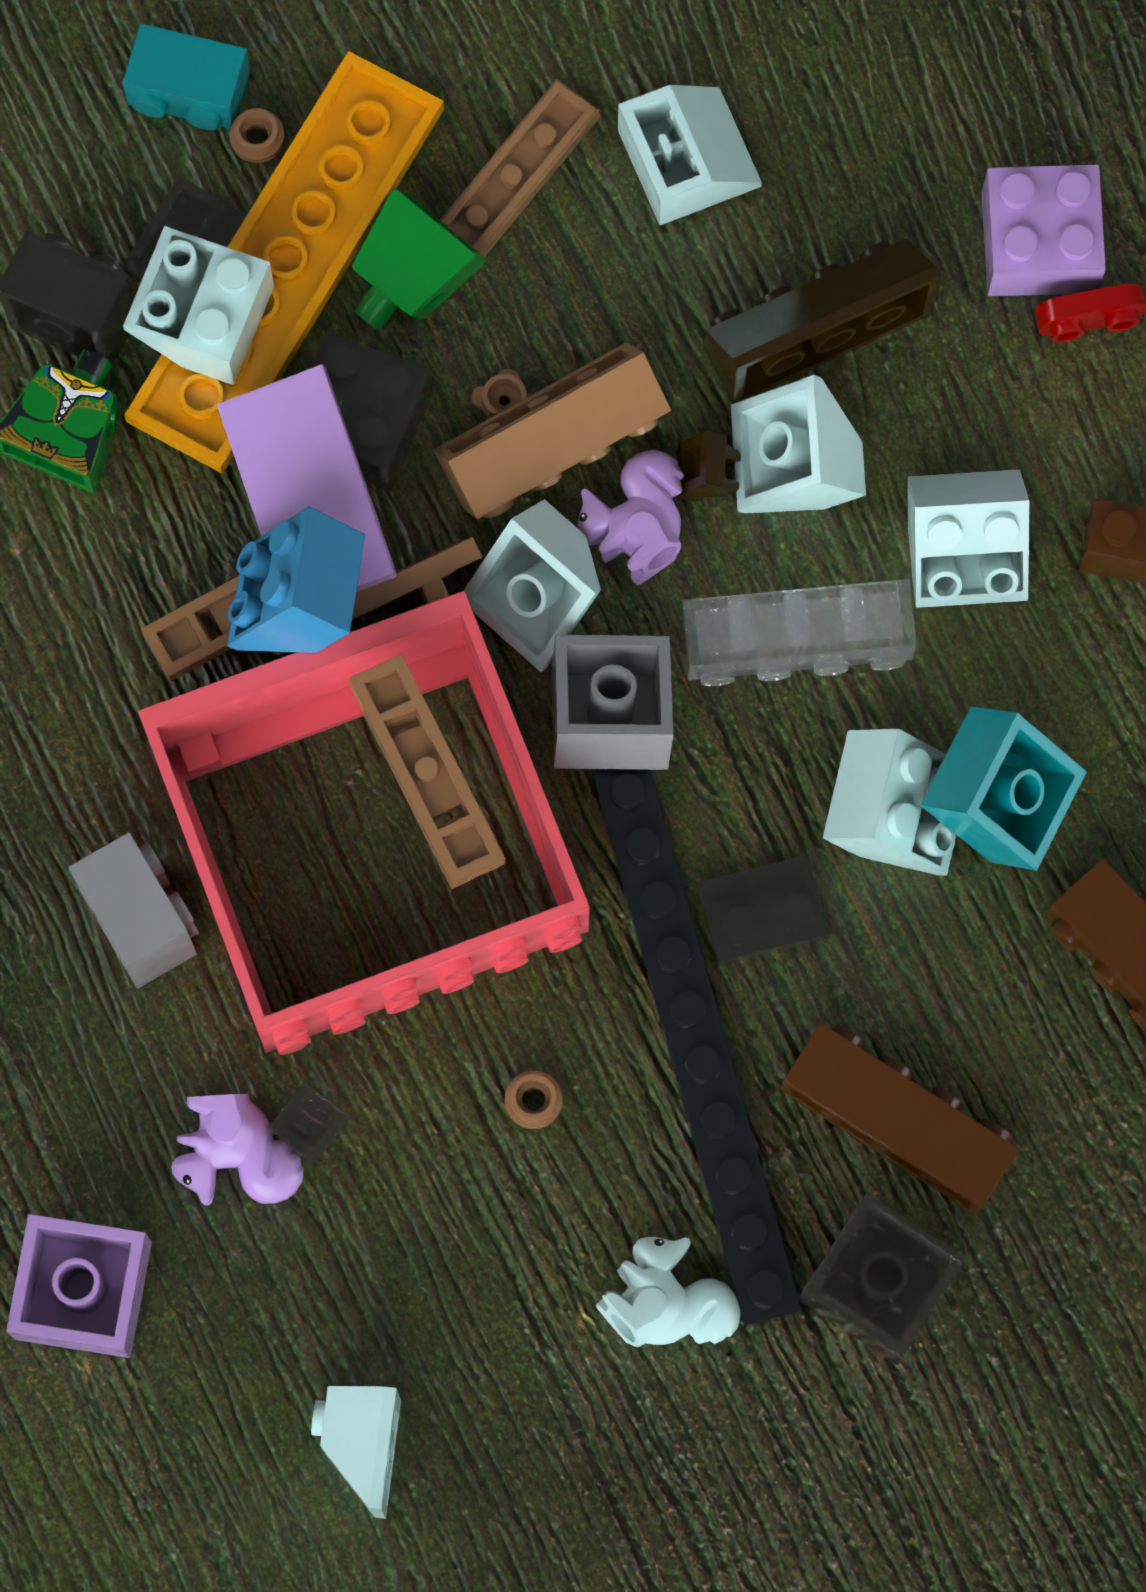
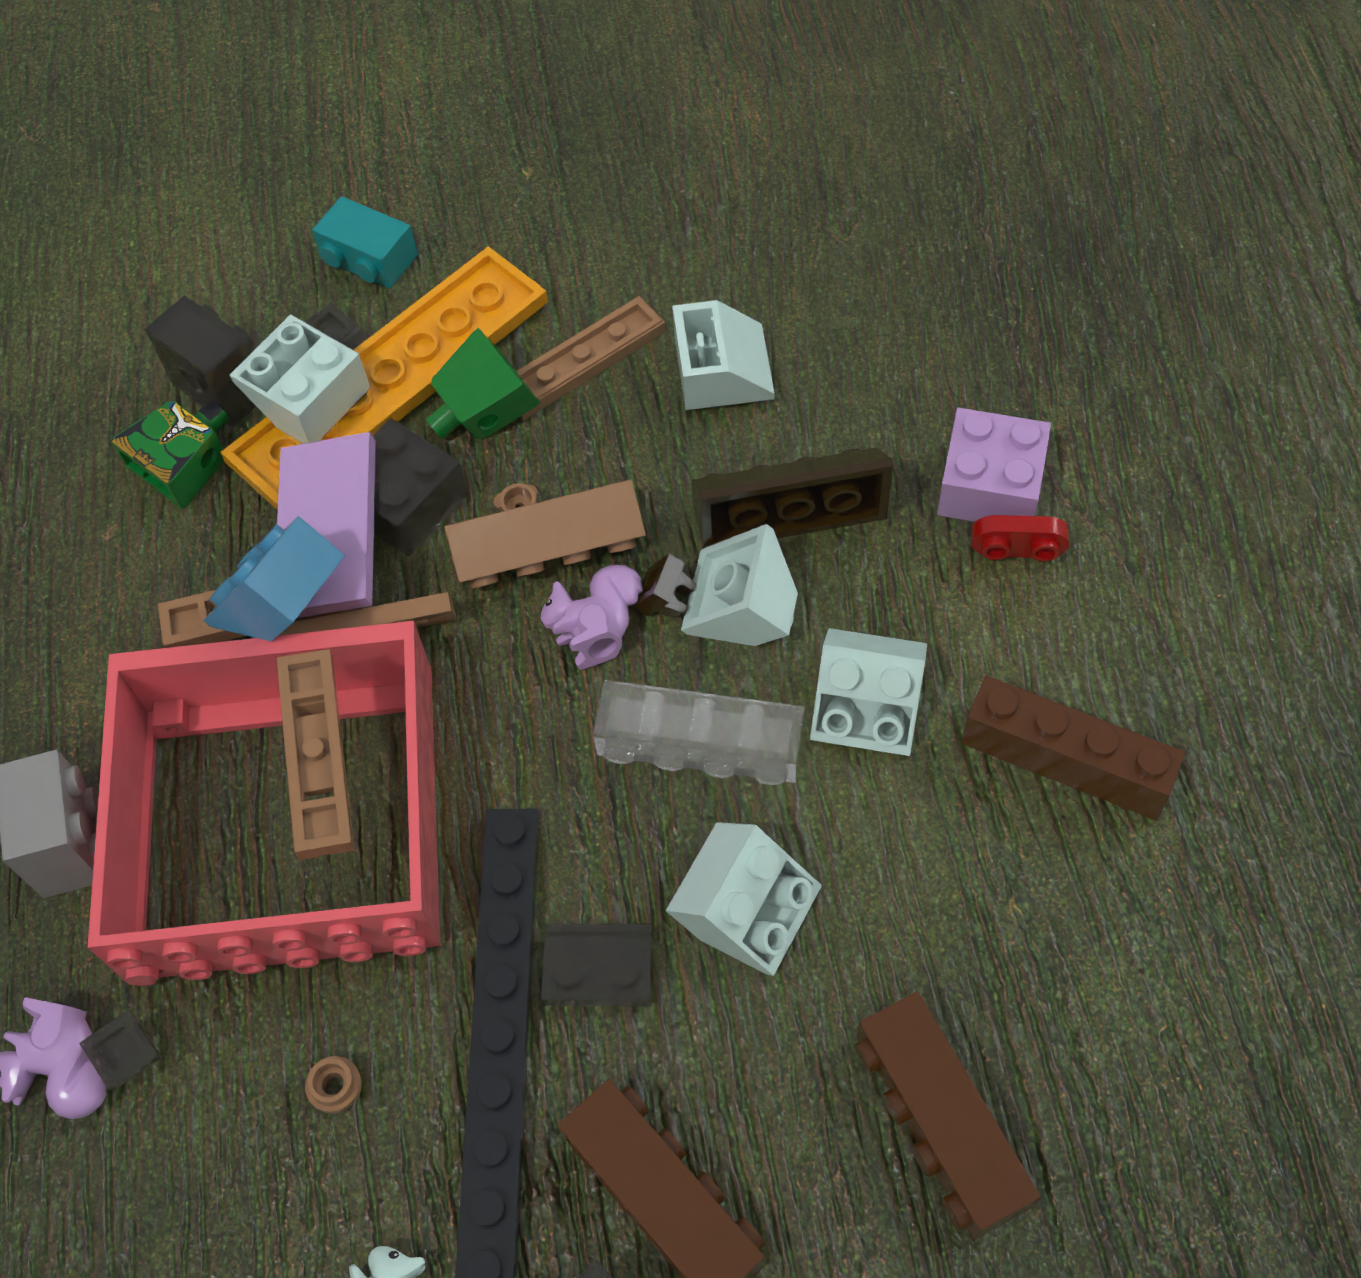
camera: 20 degrees right, 15 degrees down
medium nougat plate [229,108,285,163] -> none
light aqua slope [463,500,601,672] -> none
light grey brick [551,635,673,770] -> none
teal brick [920,706,1087,871] -> none

